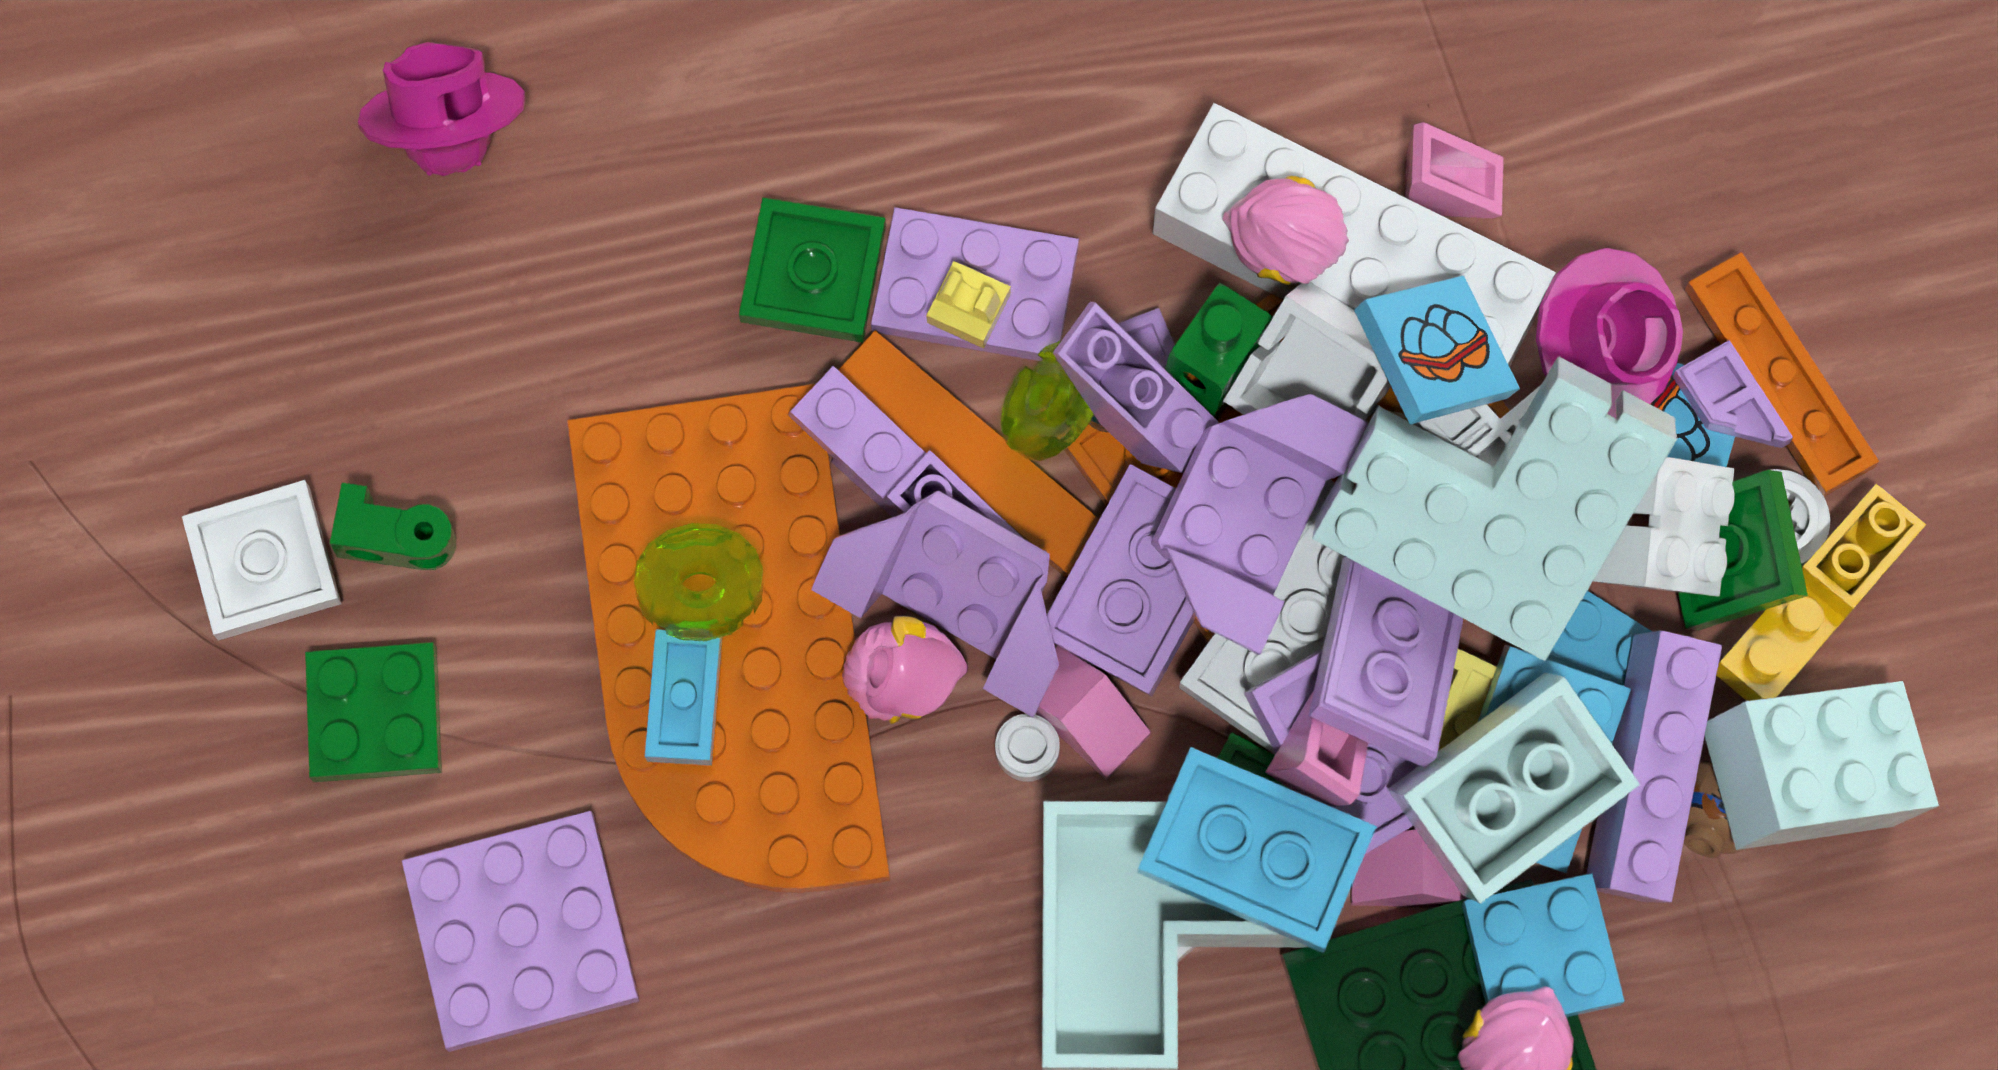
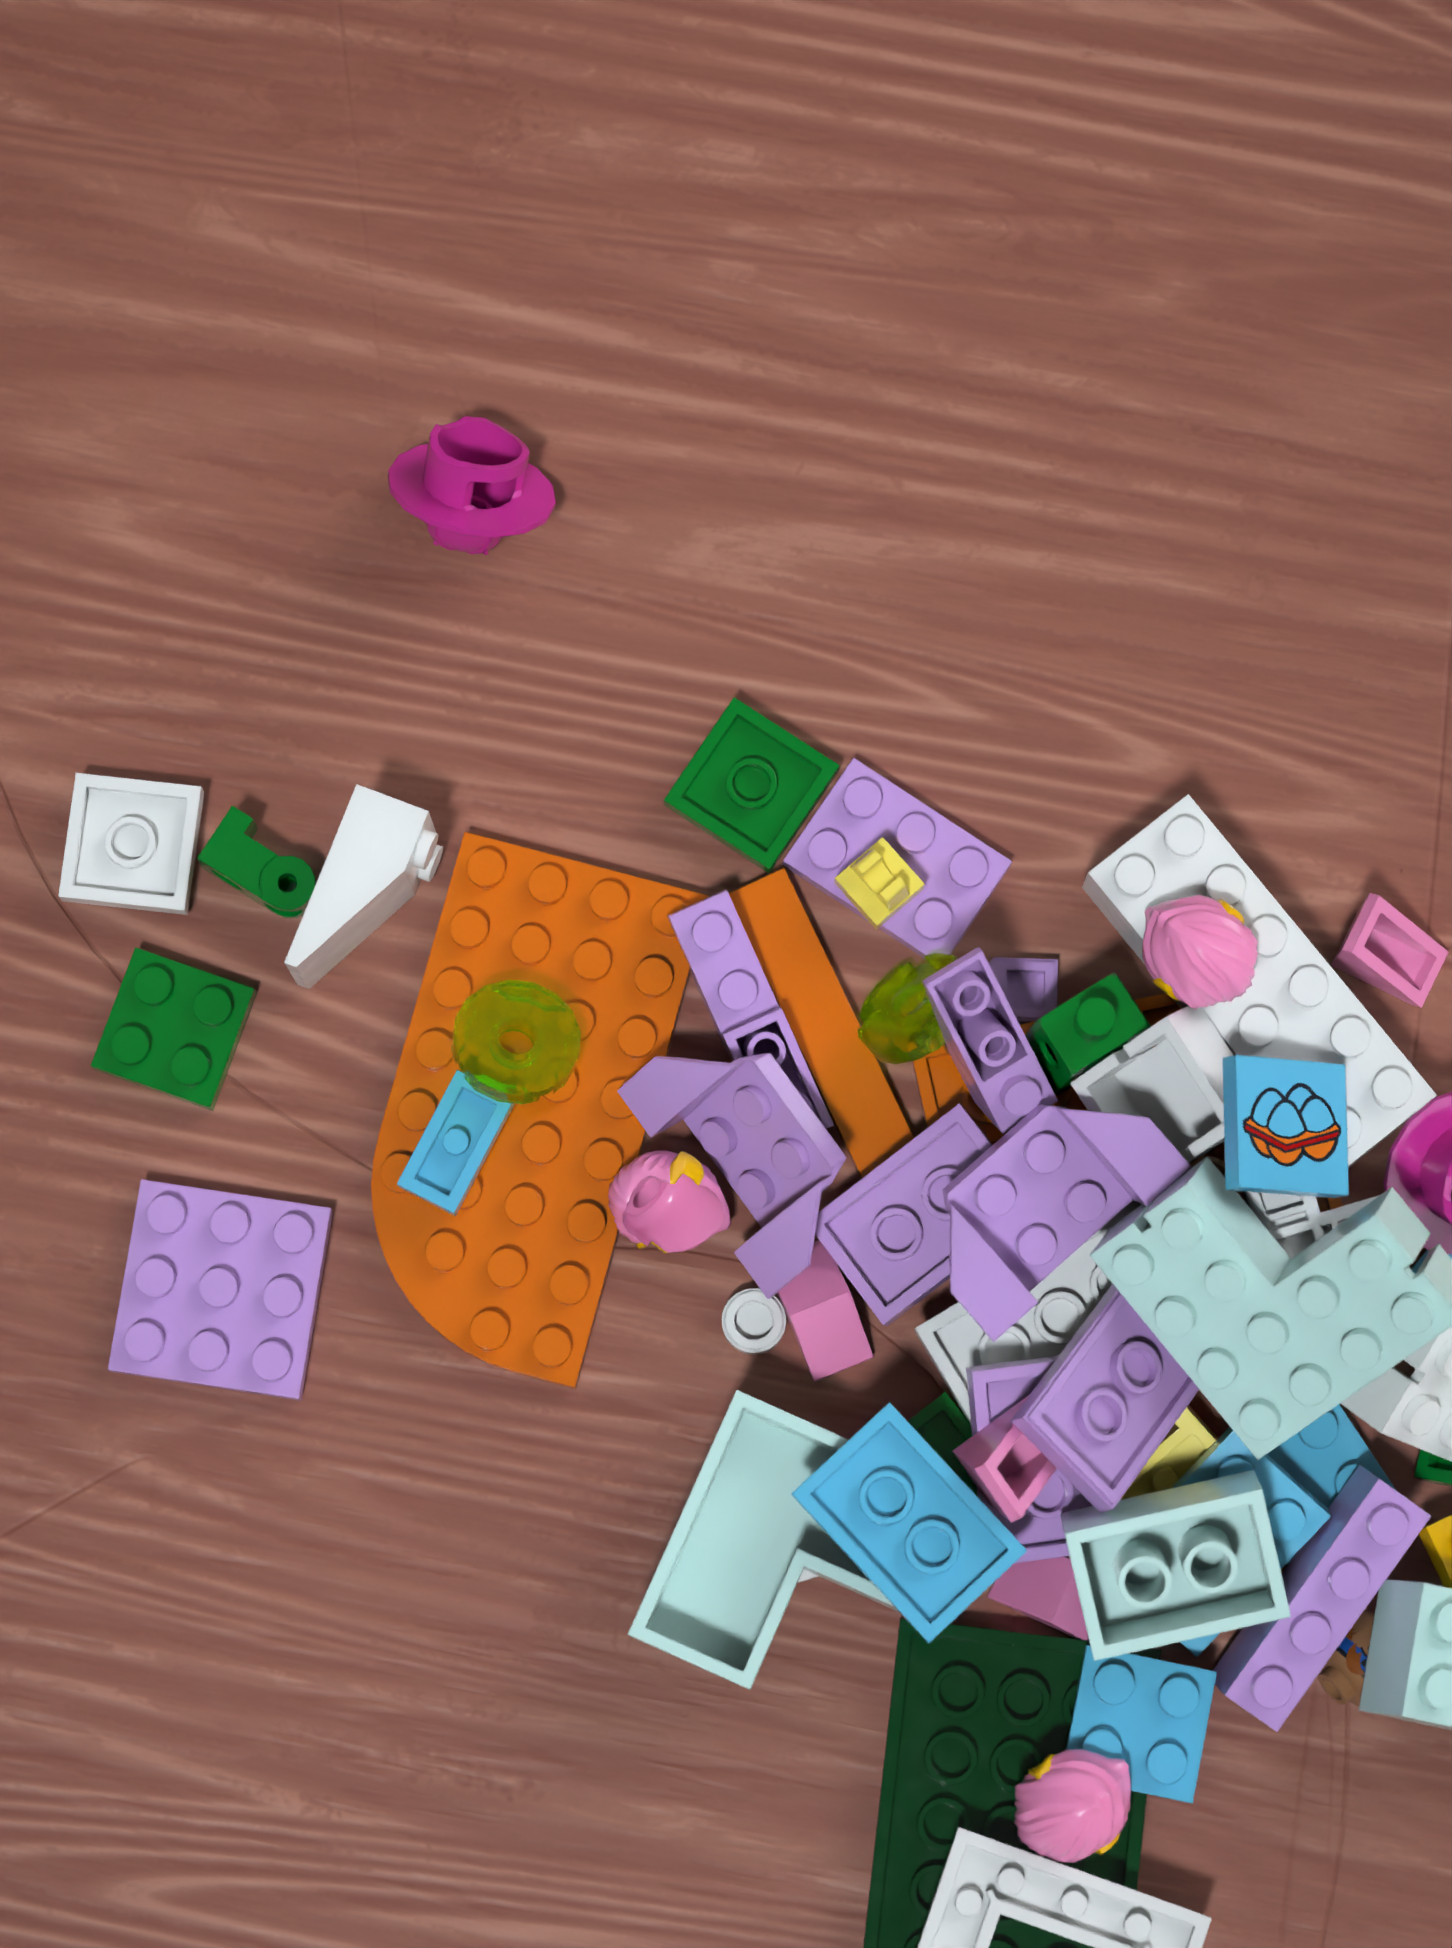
camera: 25 degrees right, 5 degrees up
none -> white slope [284,784,443,989]

